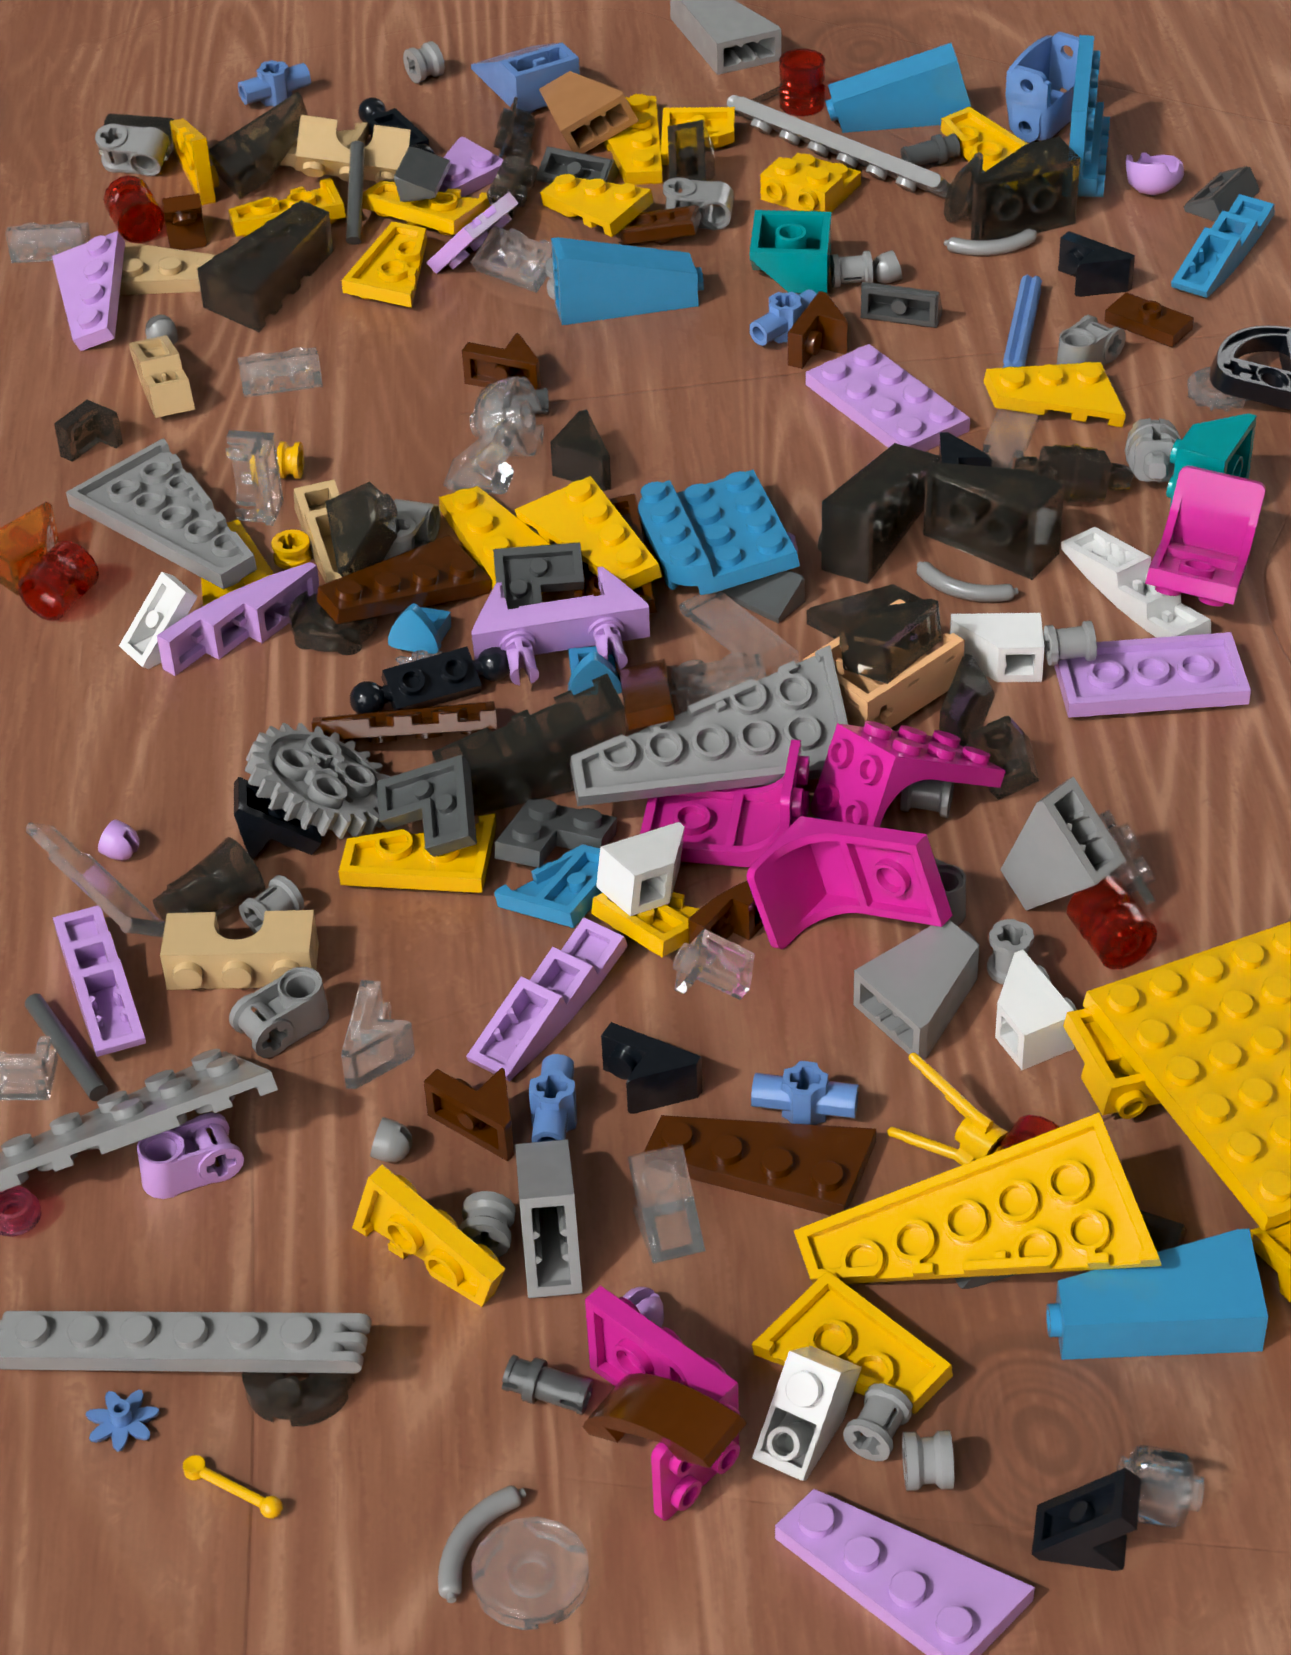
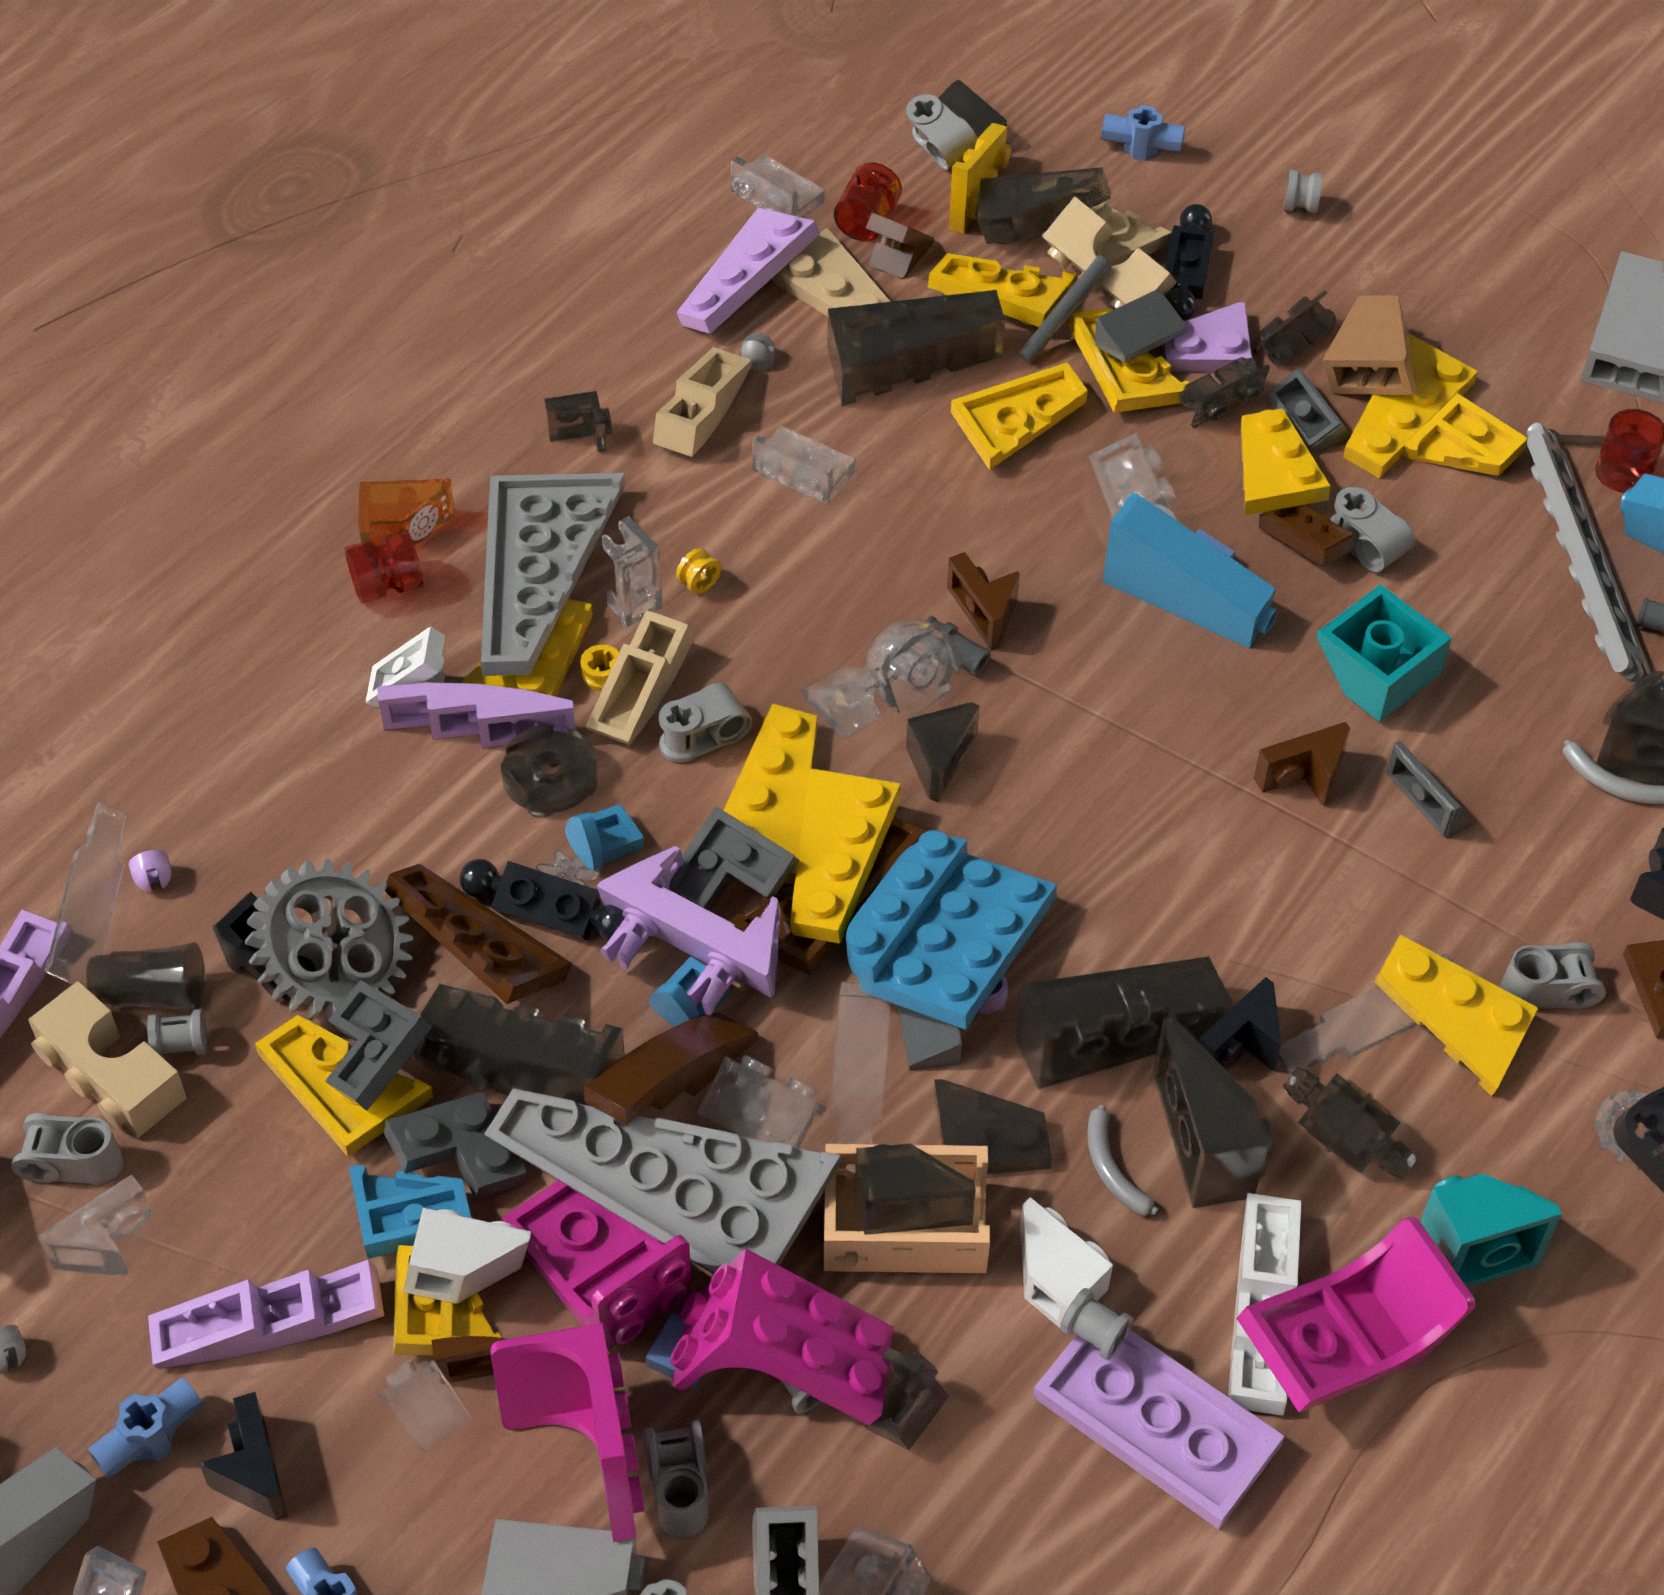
camera: 40 degrees right, 10 degrees up
reddish brown wing [317,535,492,624] -> none
clear smoke slope [325,482,398,577] -> none
reddish brown slope [424,1068,514,1161] -> none
lavender wing [426,192,519,274] -> none
medium blue slope [471,43,580,115] -> none
clear smoke slope [668,120,715,181] -> none
medium blue axle [750,290,817,346] -> none
yellow plate [760,153,861,212] -> none
lavender plate [806,344,970,461] -> none
light grey bush [830,250,873,288] -> none
light grey hinge [872,250,902,284] -> none
clear smoke slope [939,654,994,748] -> none
medium blue axle [1003,275,1042,368] -> none
light grey piece [1125,418,1182,483] -> none

